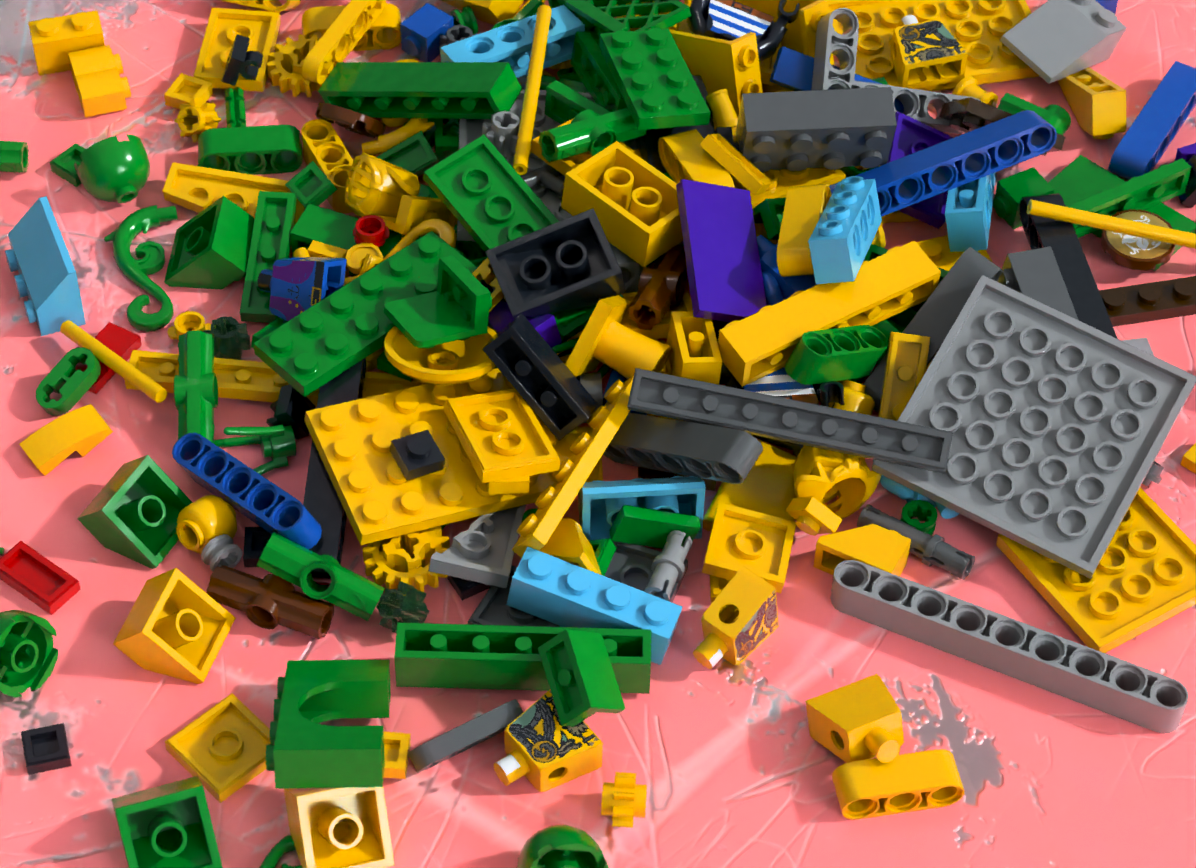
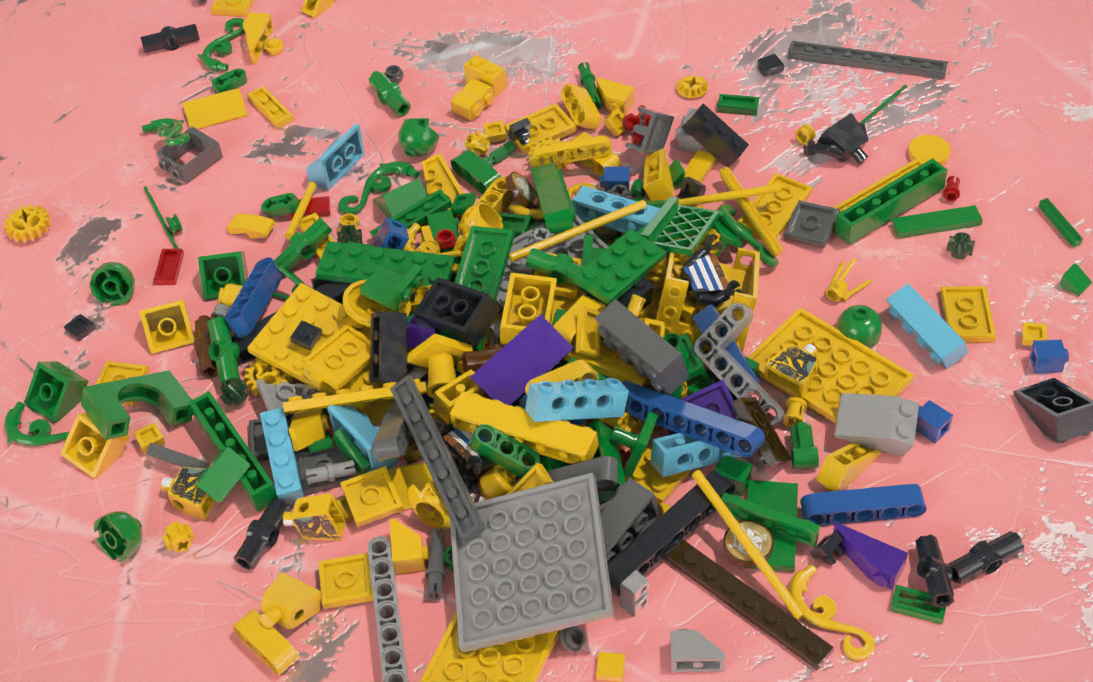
camera: 60 degrees right, 0 degrees up
yellow plate [785,496,843,536] -> none
none -> black piece [234,498,291,570]
none -> yellow plate [318,553,374,609]
none -> green tile [610,411,658,478]

